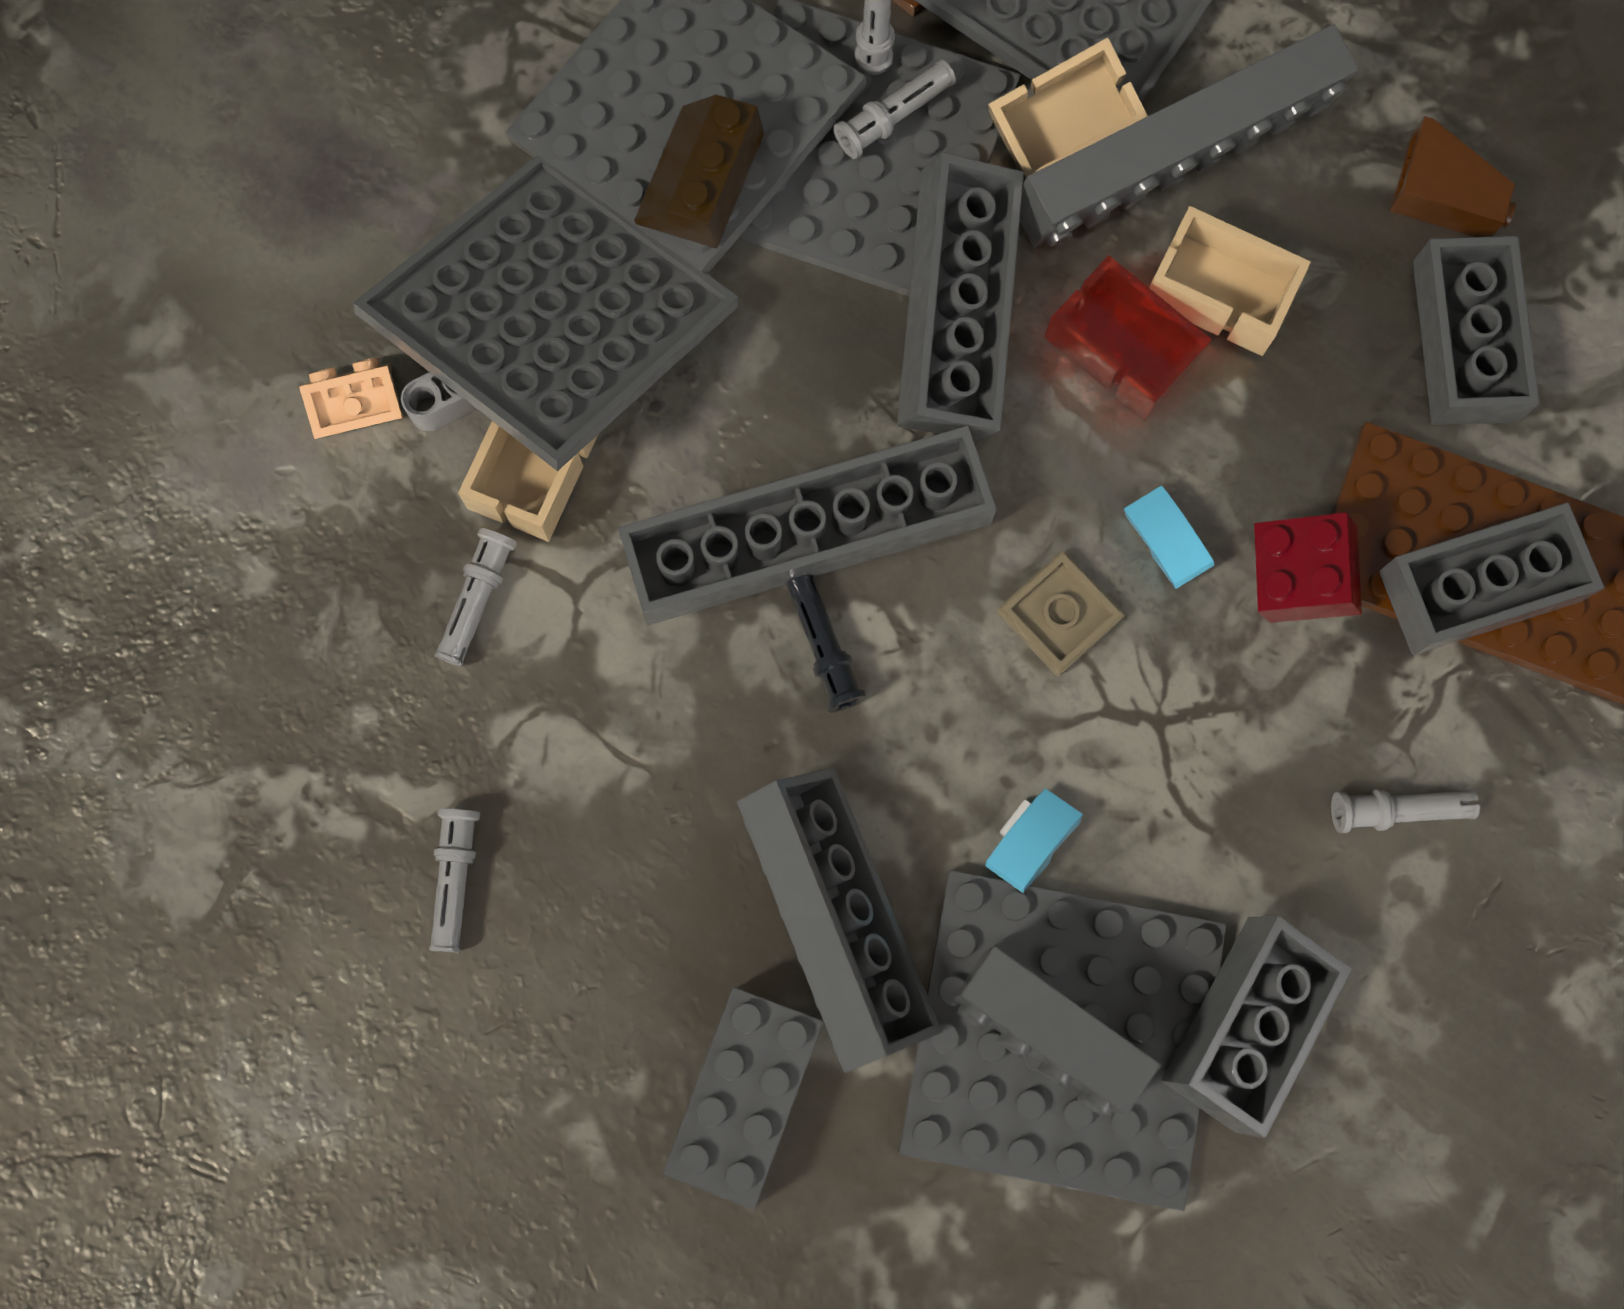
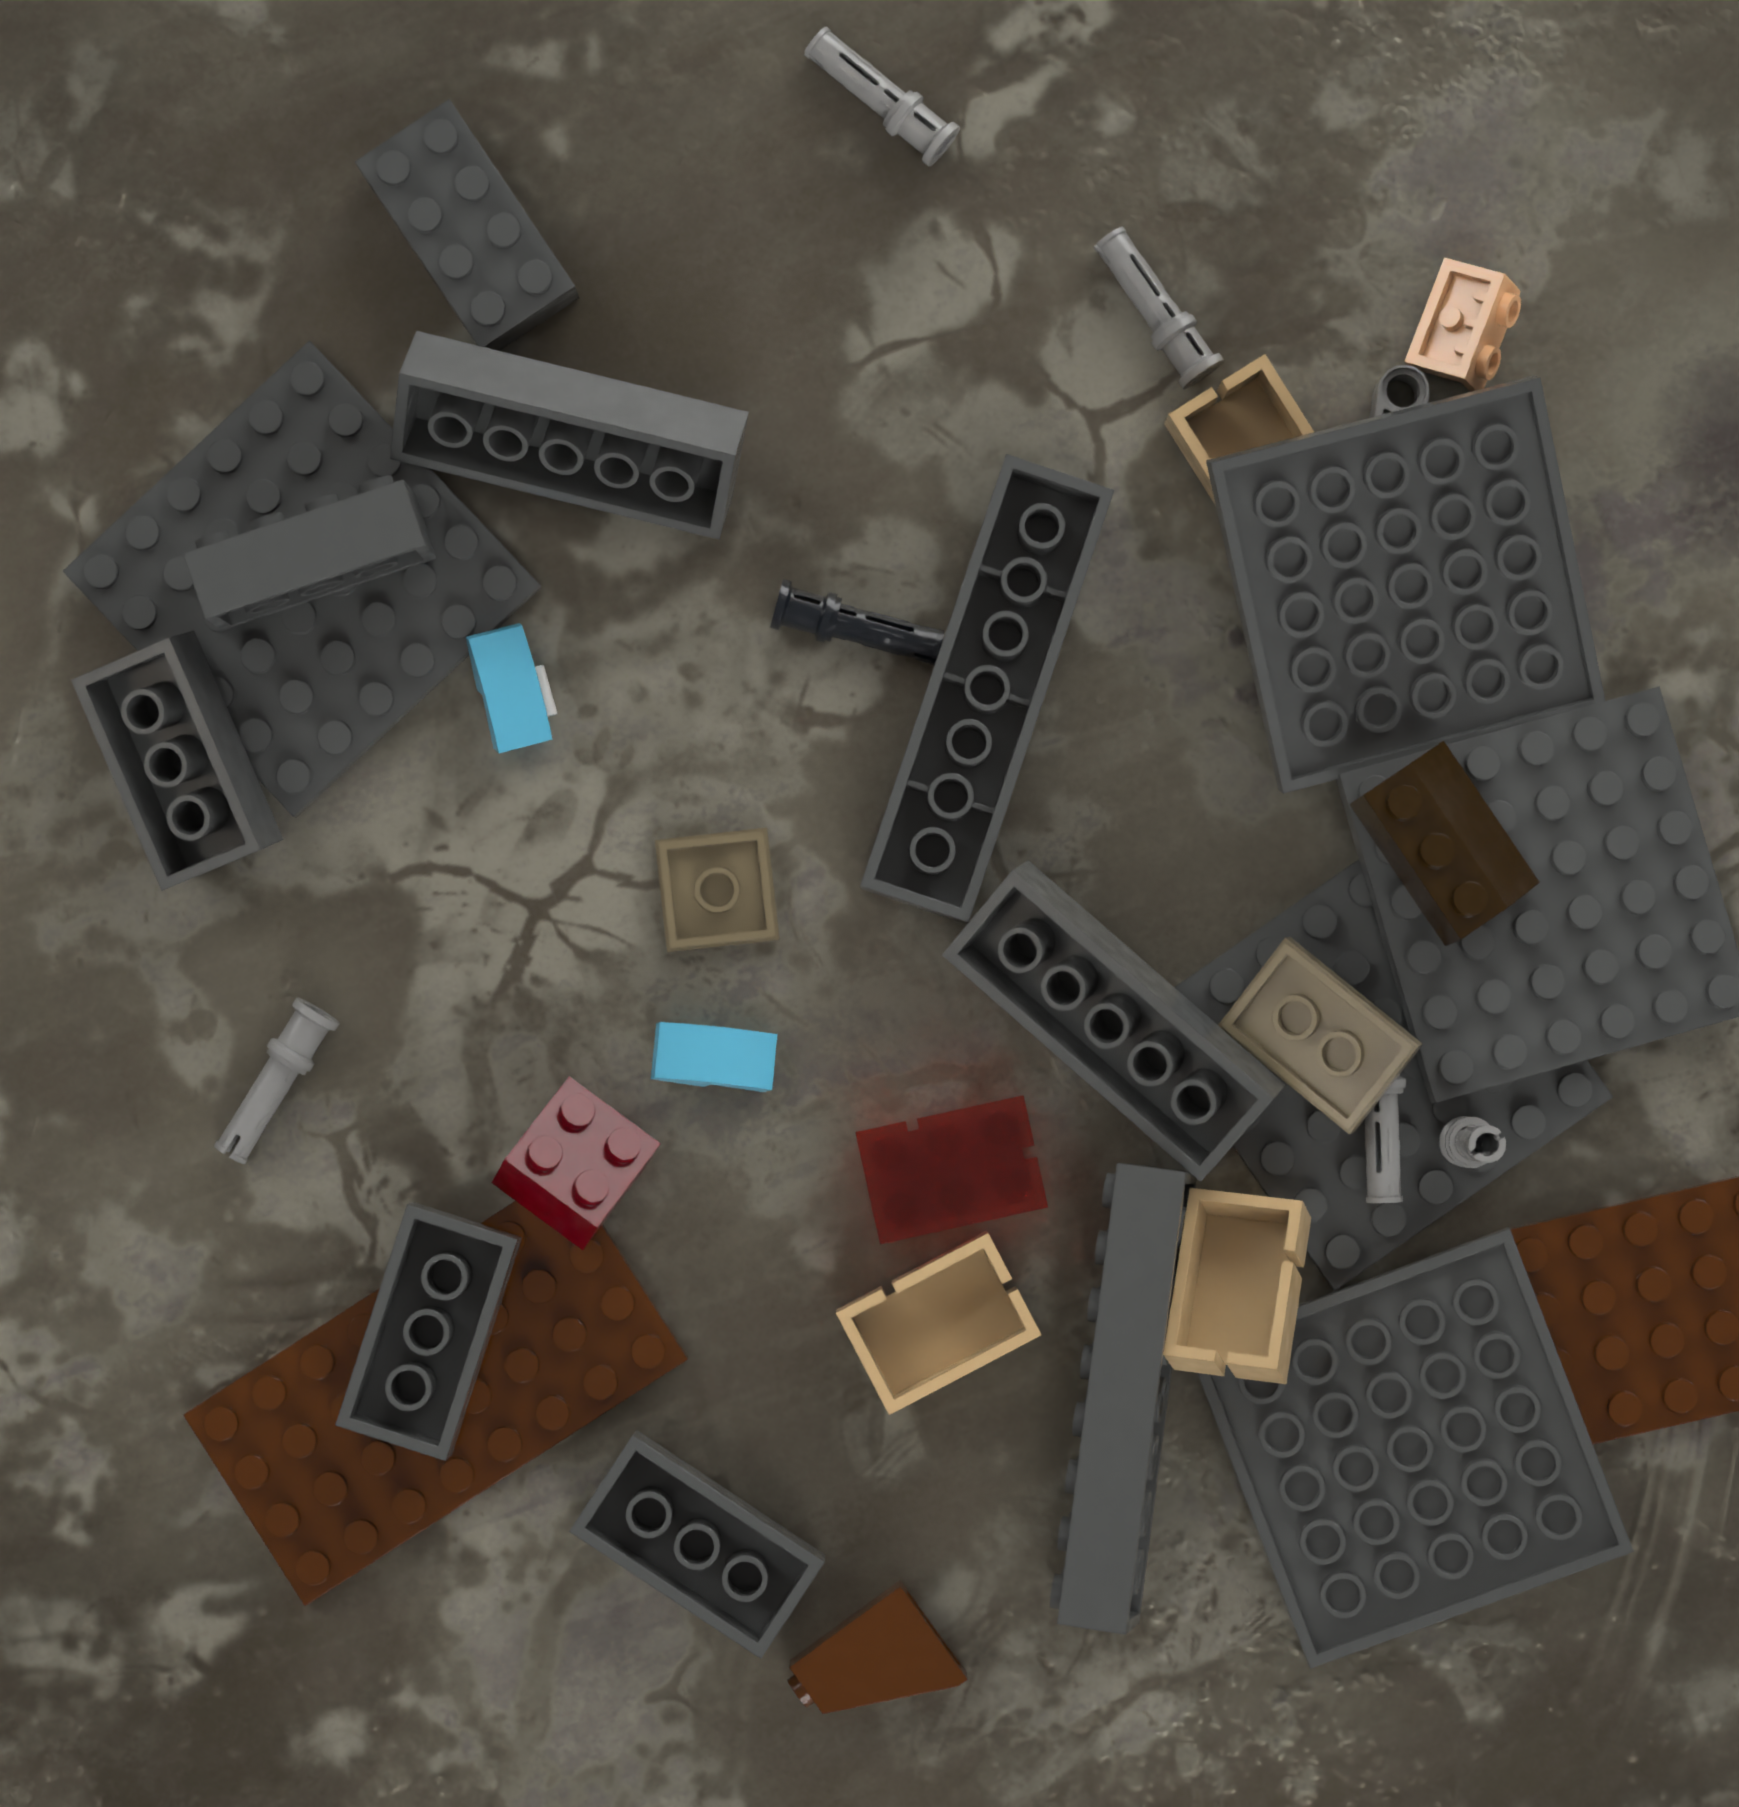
camera: 130 degrees right, 10 degrees up
none -> dark tan tile [1218,936,1423,1135]

